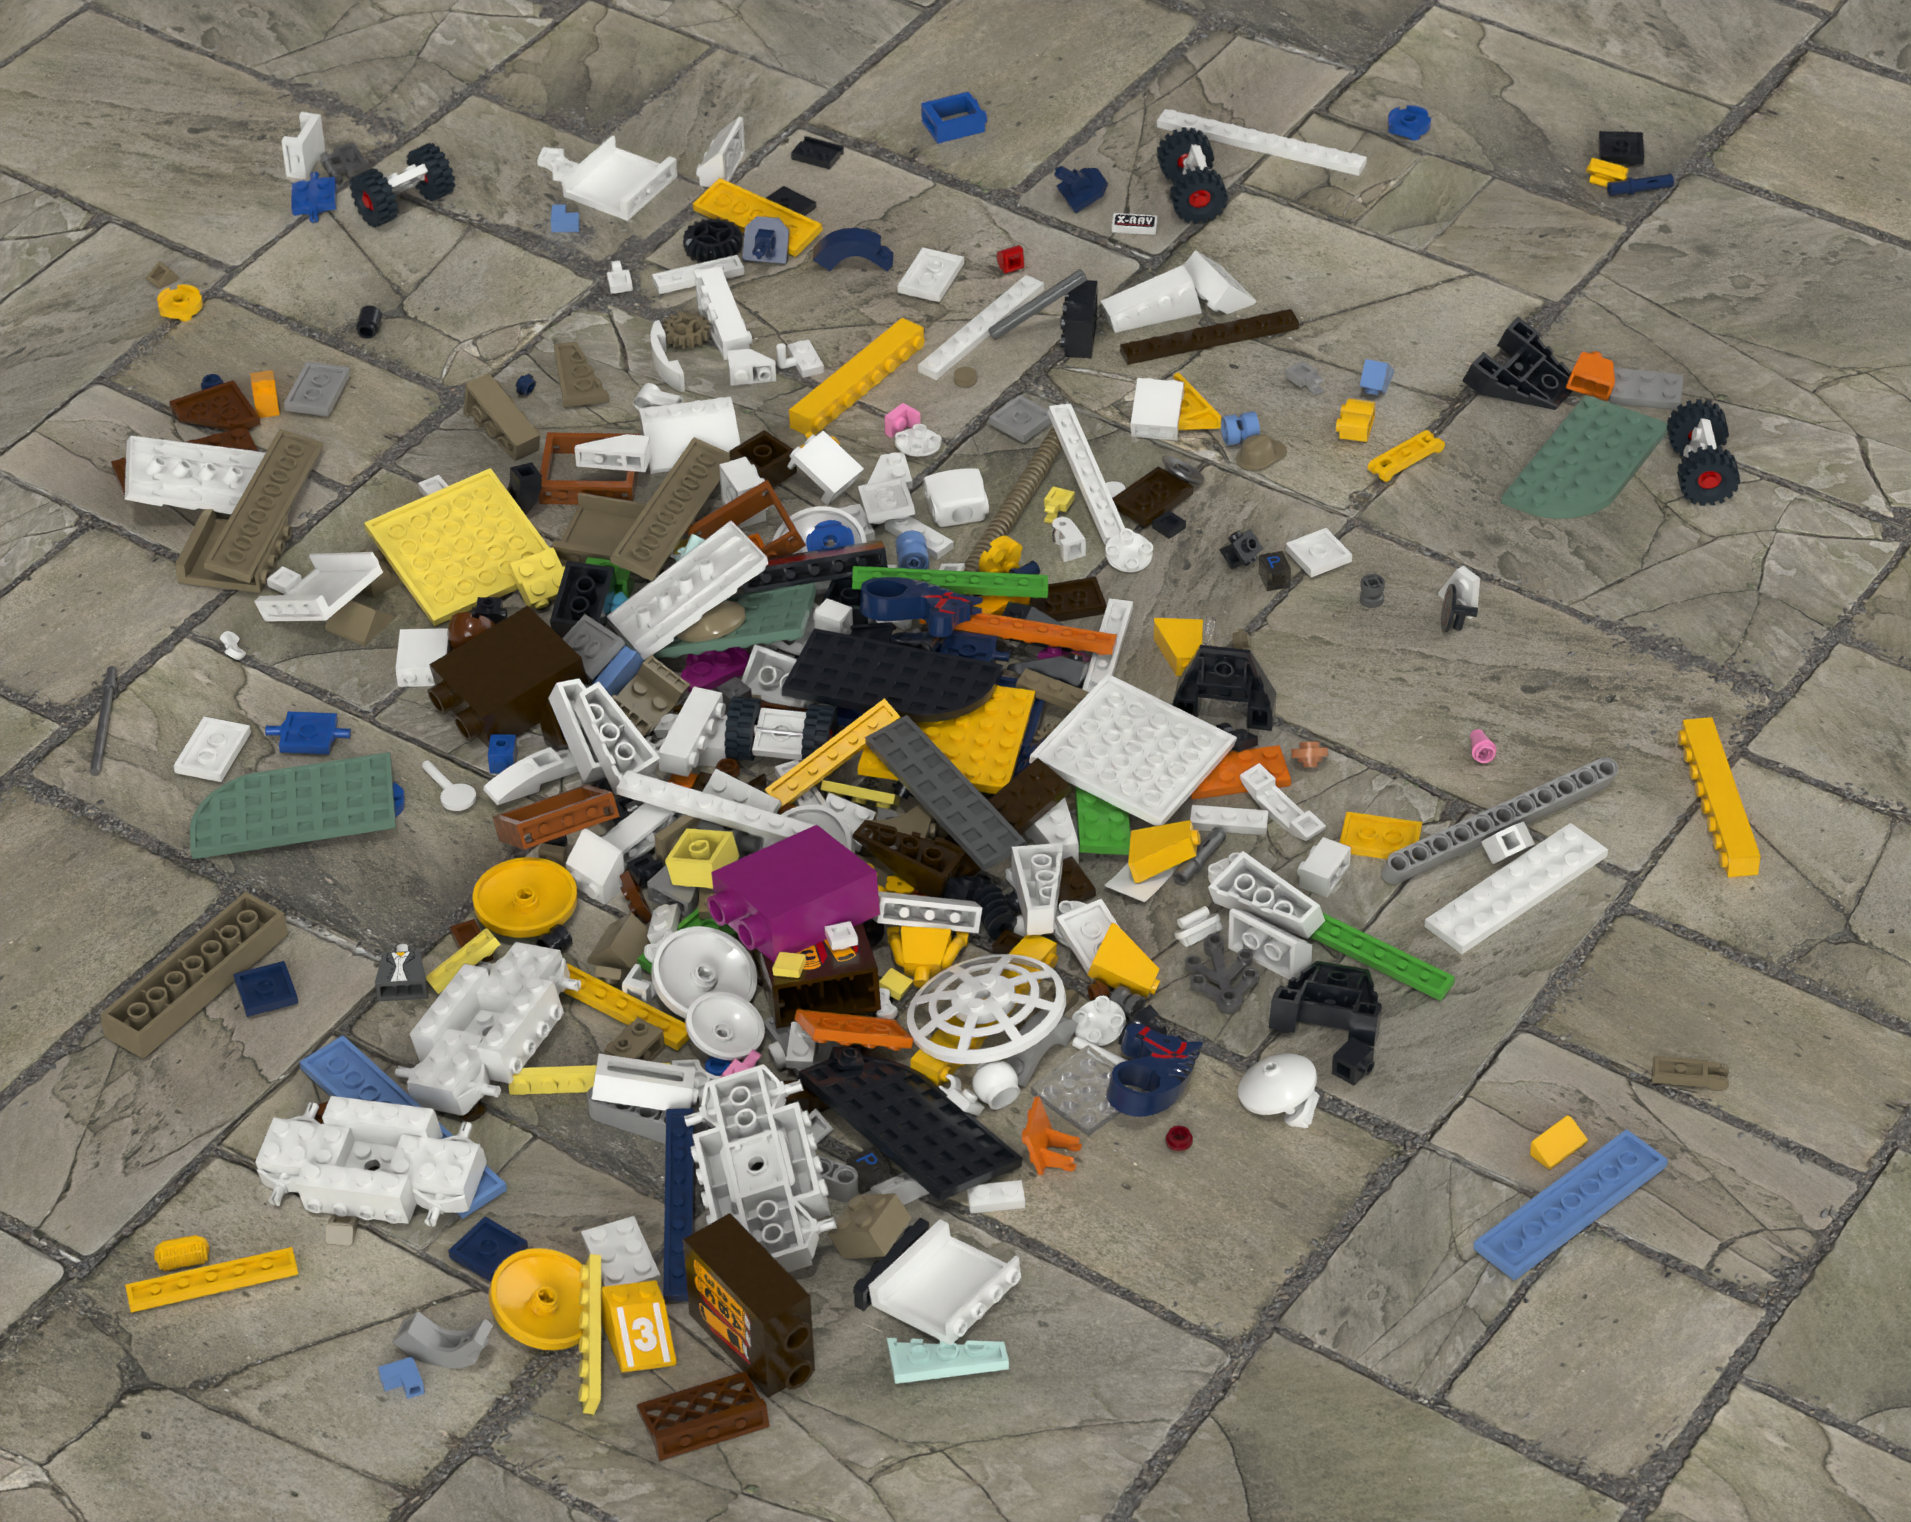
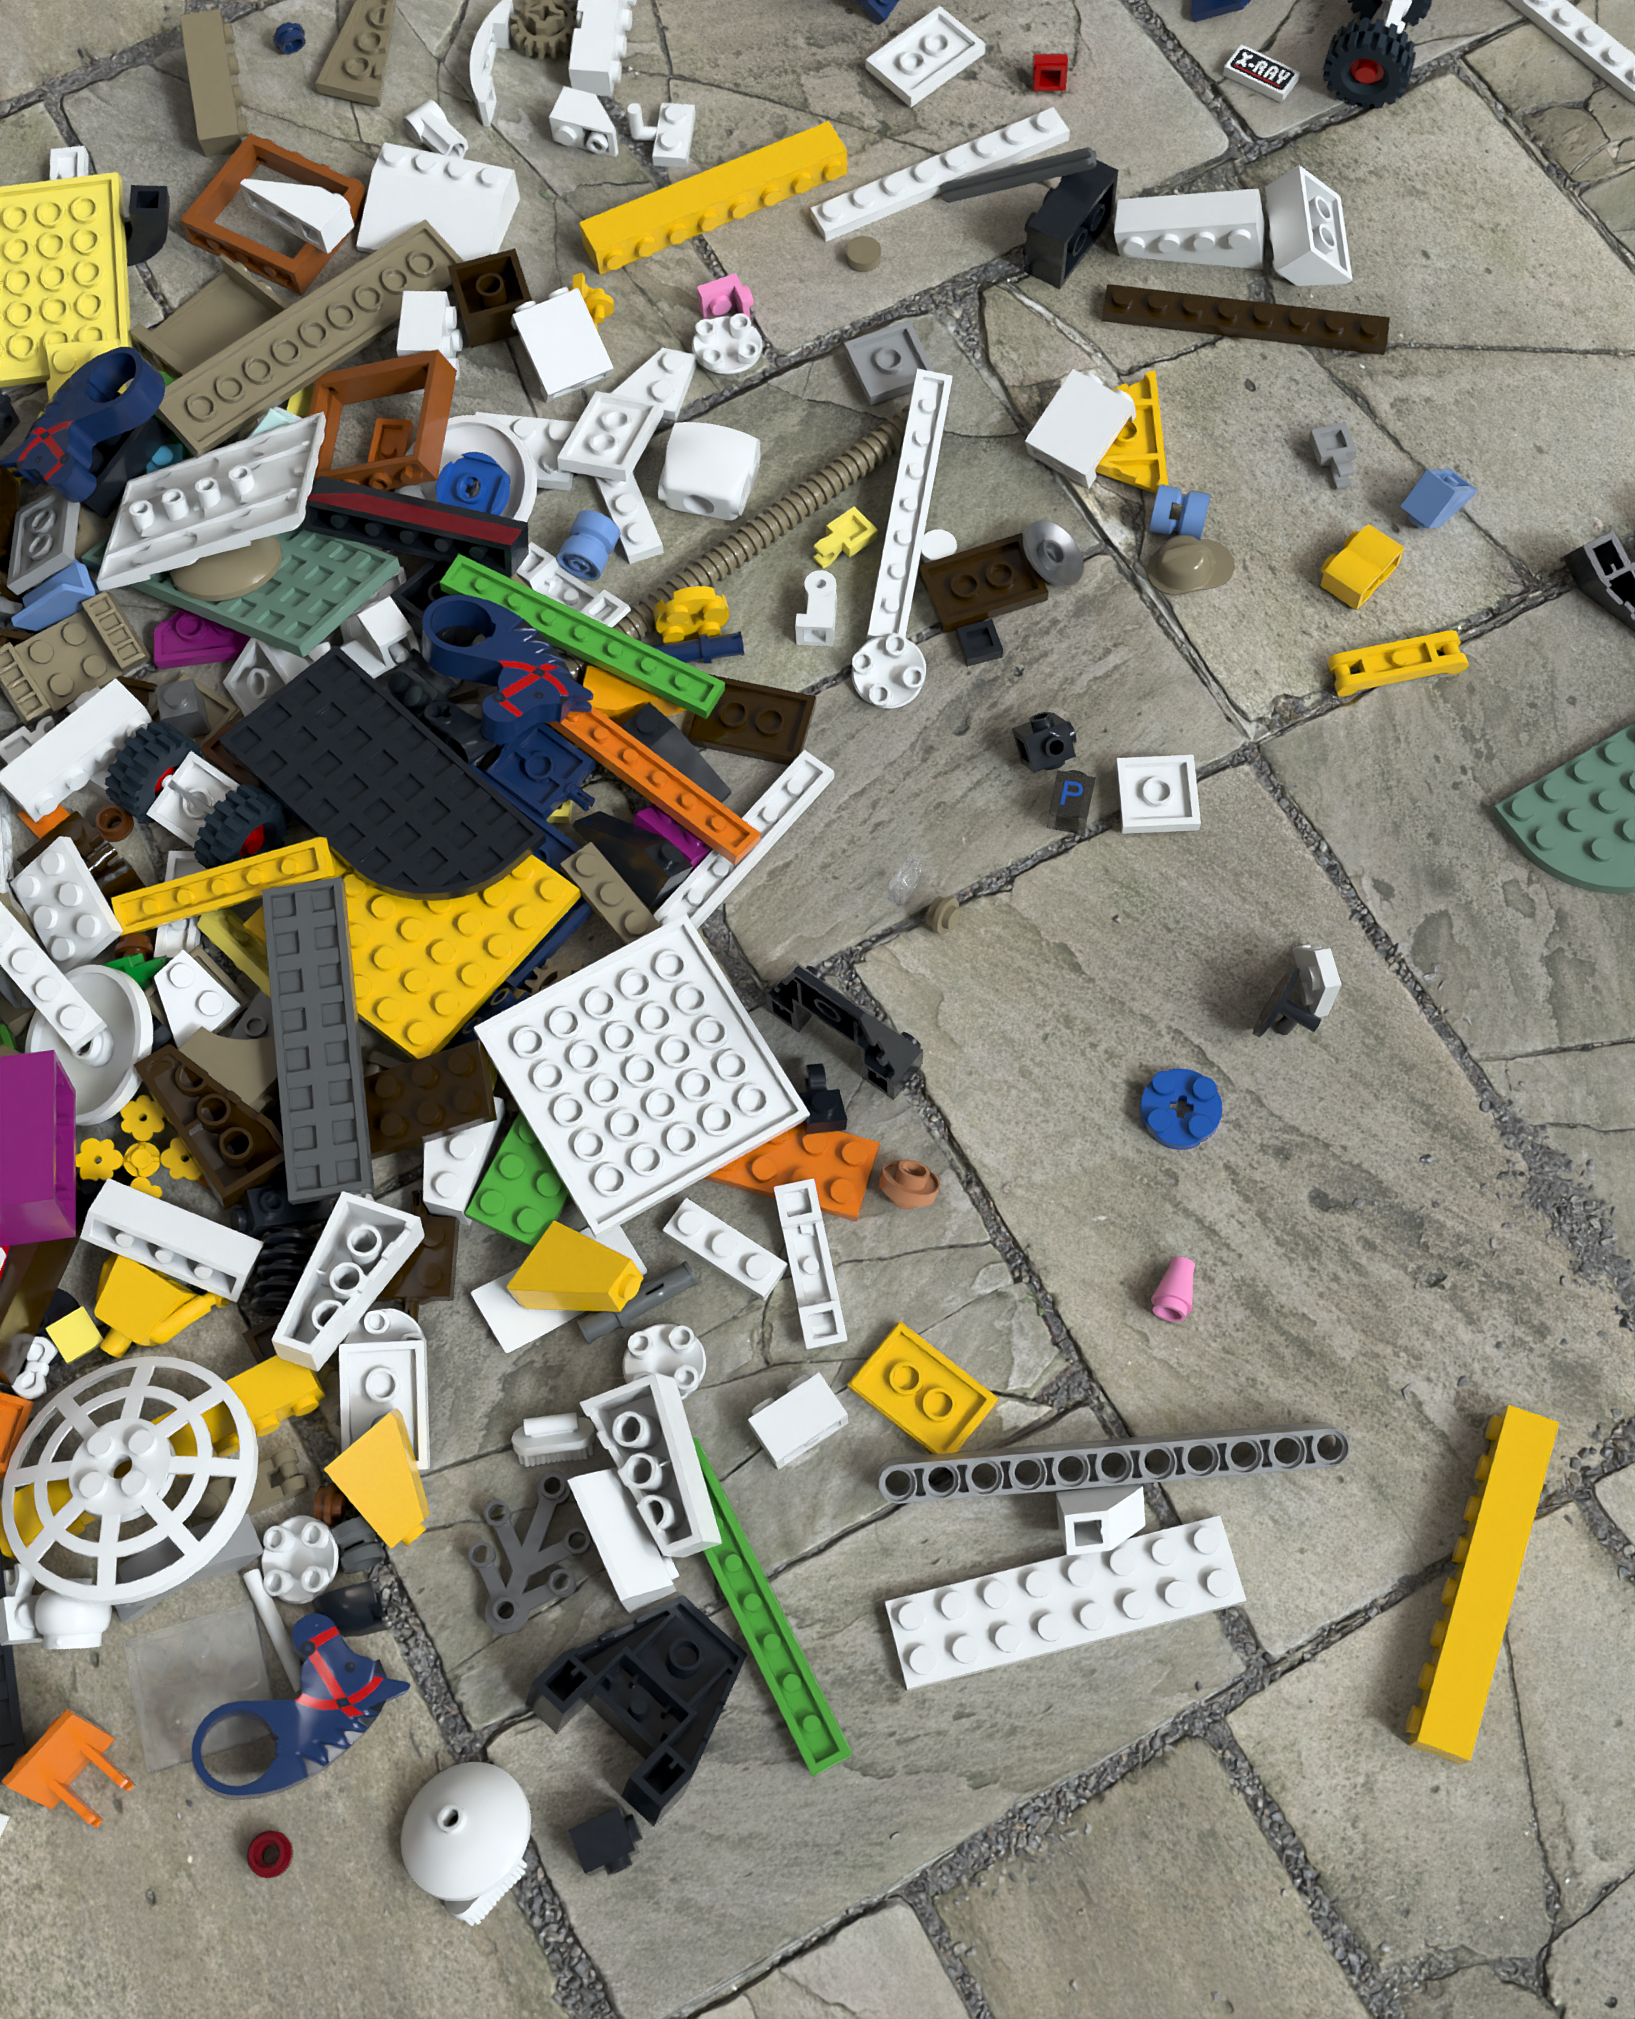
camera: 30 degrees right, 25 degrees up
yellow slope [1154,618,1203,676] -> none
dark grey wheel [1360,574,1385,608] -> none
none -> dark blue animal [0,347,165,503]
none -> blue plate [1139,1068,1222,1150]

